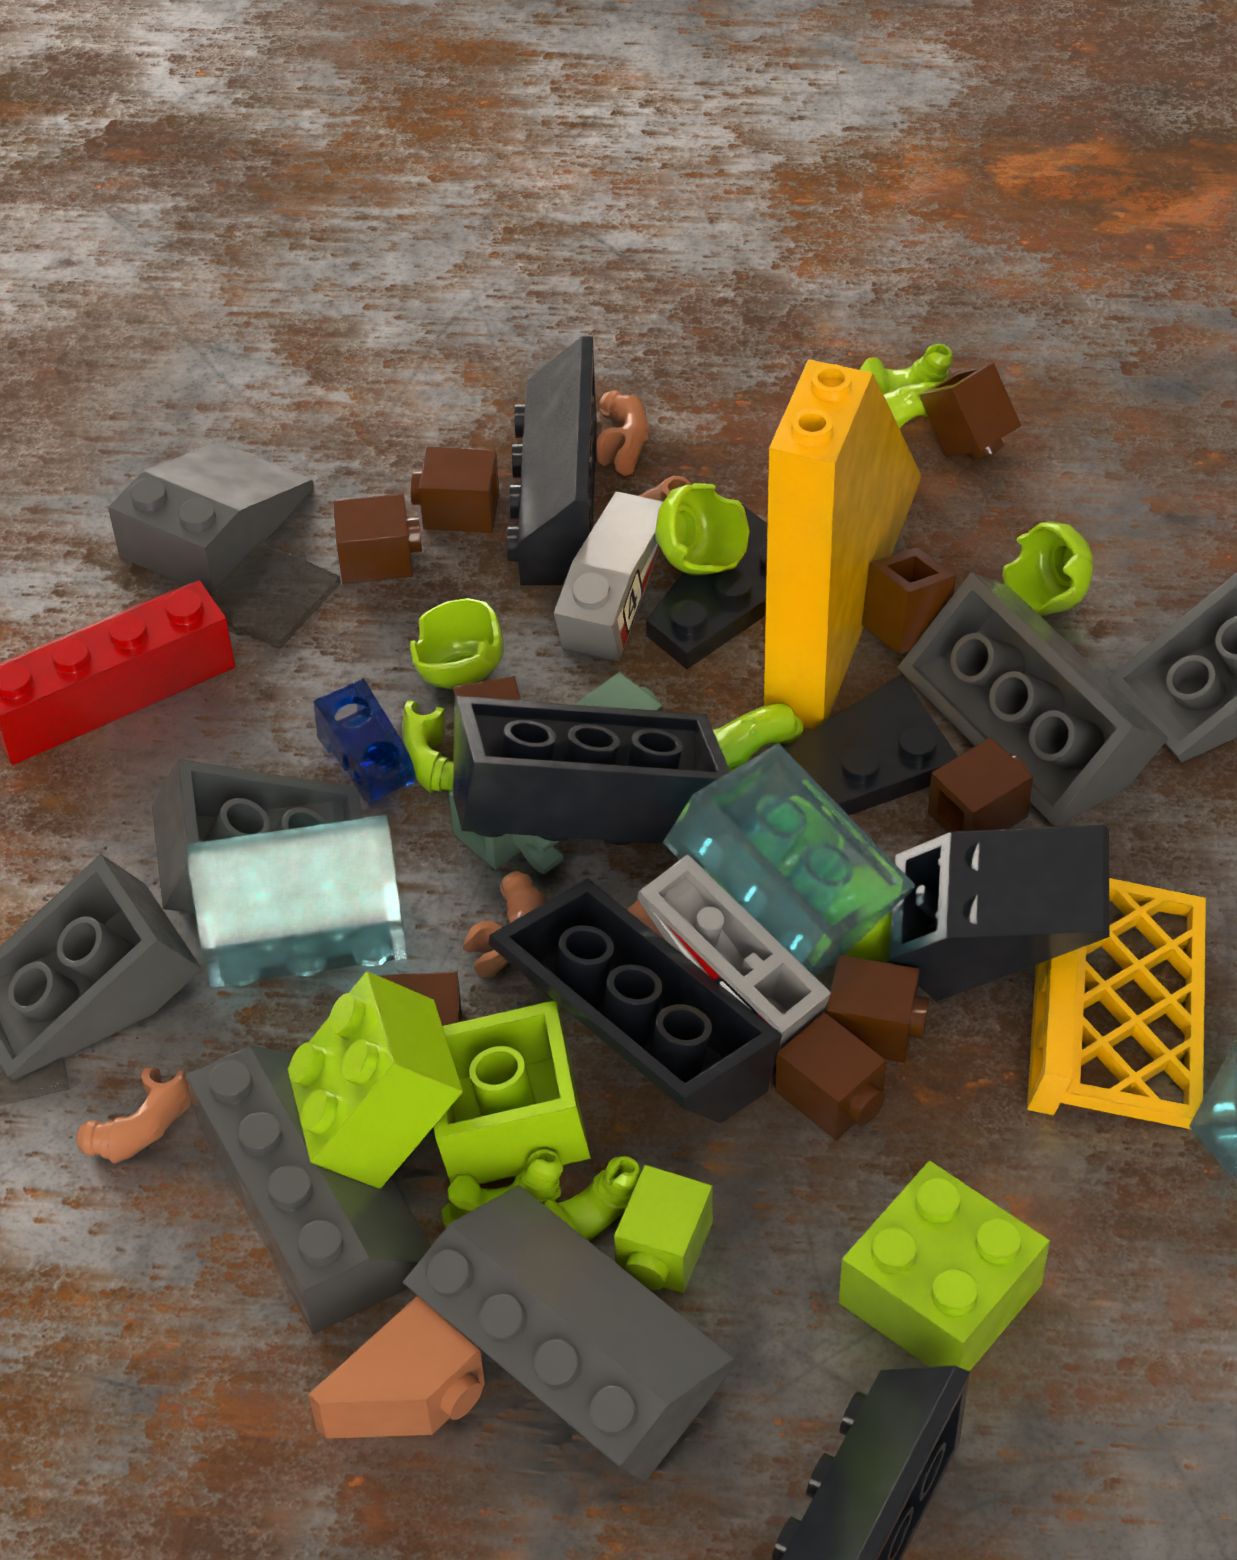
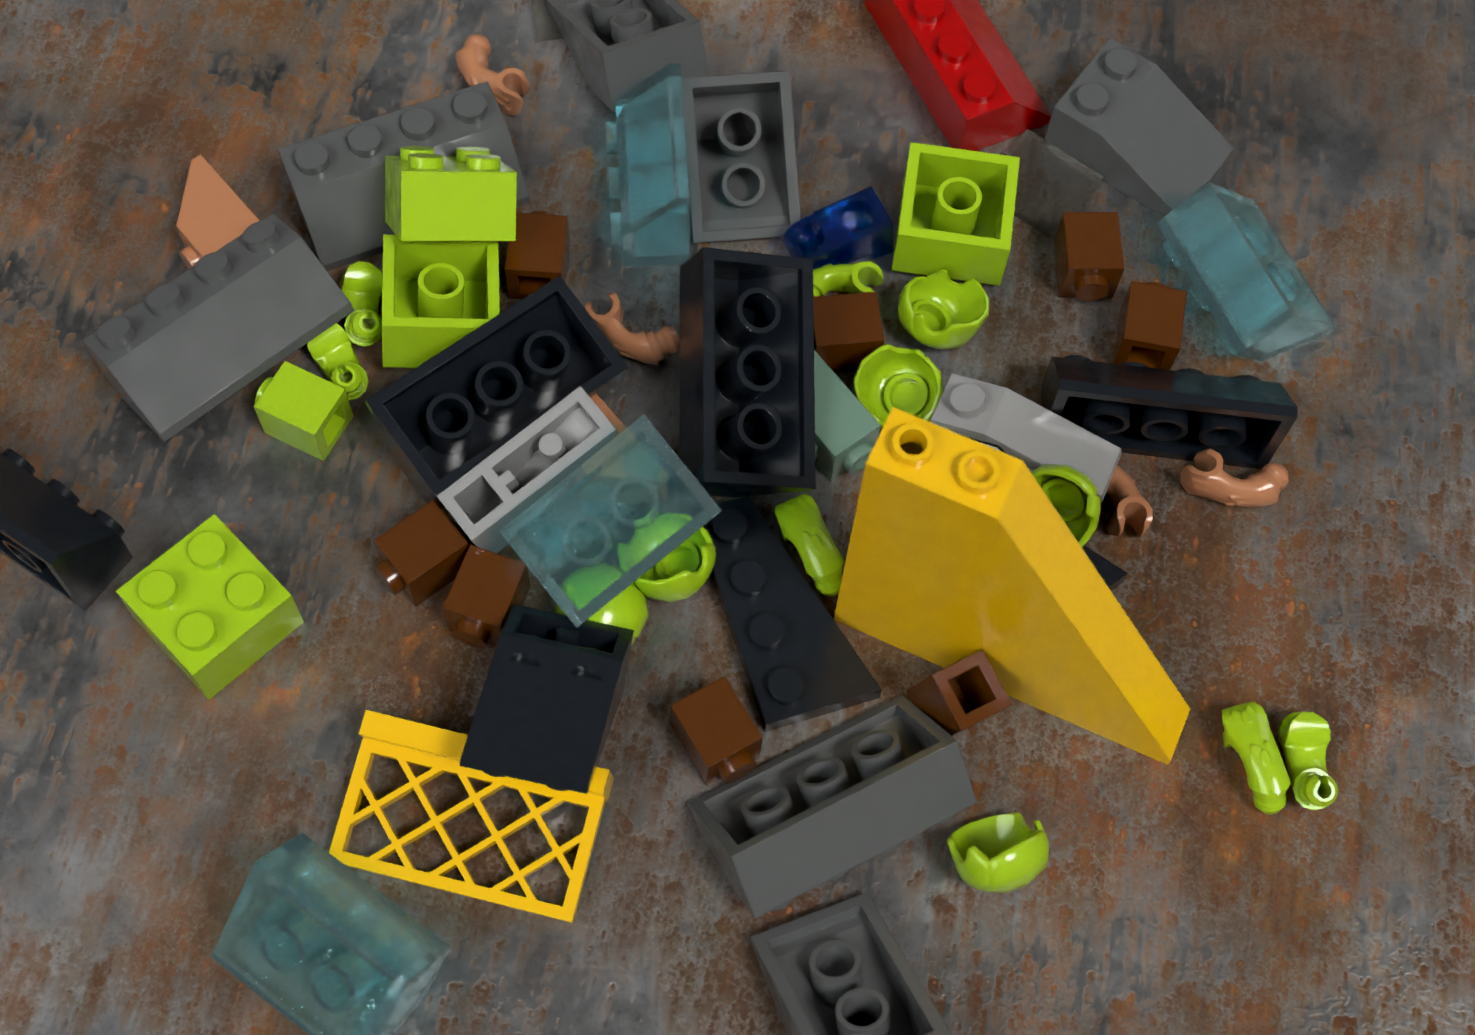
camera: 90 degrees right, 15 degrees up
reddish brown brick [919,363,1021,460] -> none
none -> lime hair [853,344,944,429]
none -> lime brick [891,142,1020,286]
none -> clear light blue slope [1157,182,1338,362]

